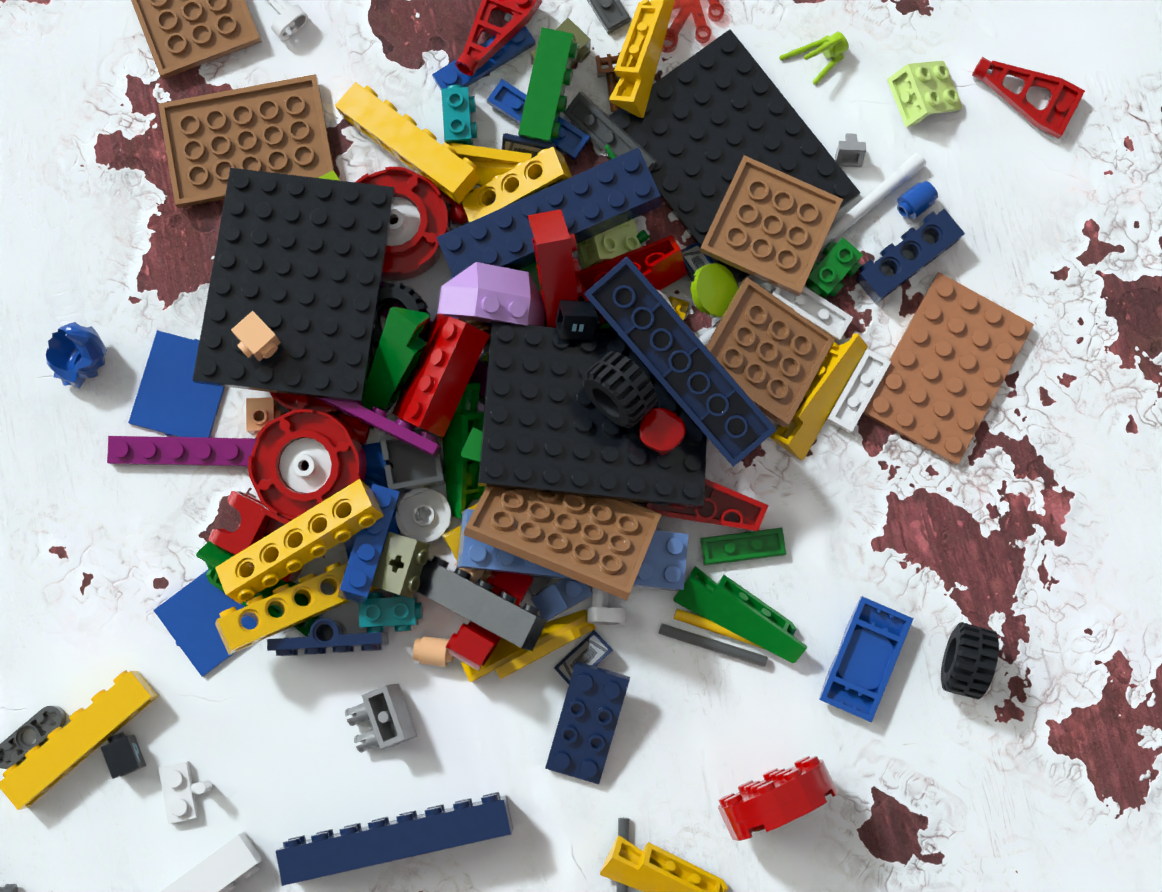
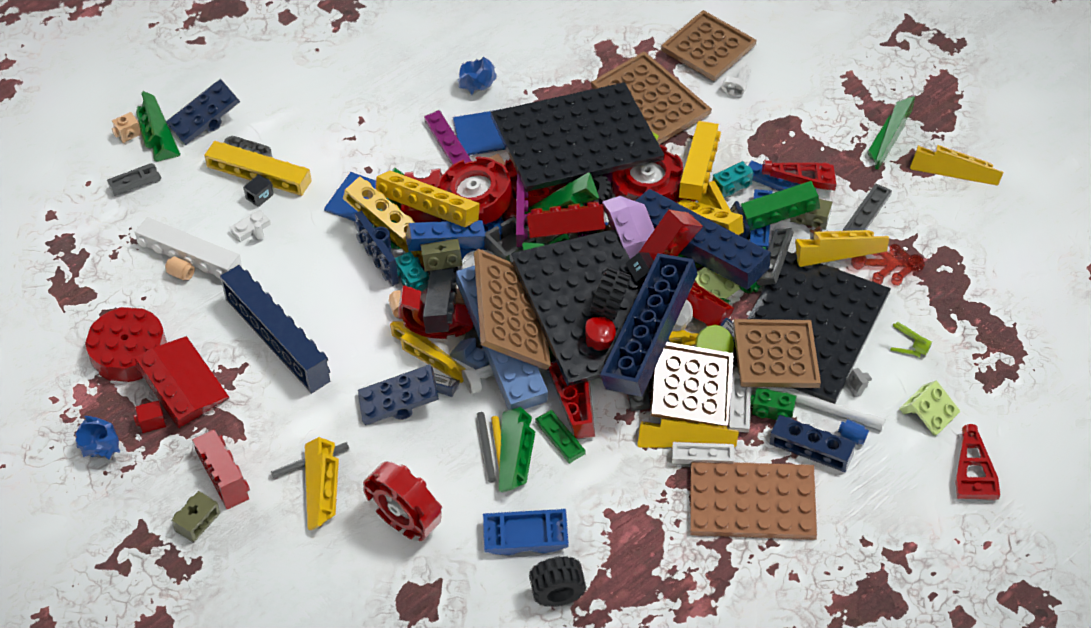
camera: 65 degrees right, 30 degrees down
light nougat brick [231,311,281,362] -> none
light grey brick [345,683,418,753] -> none

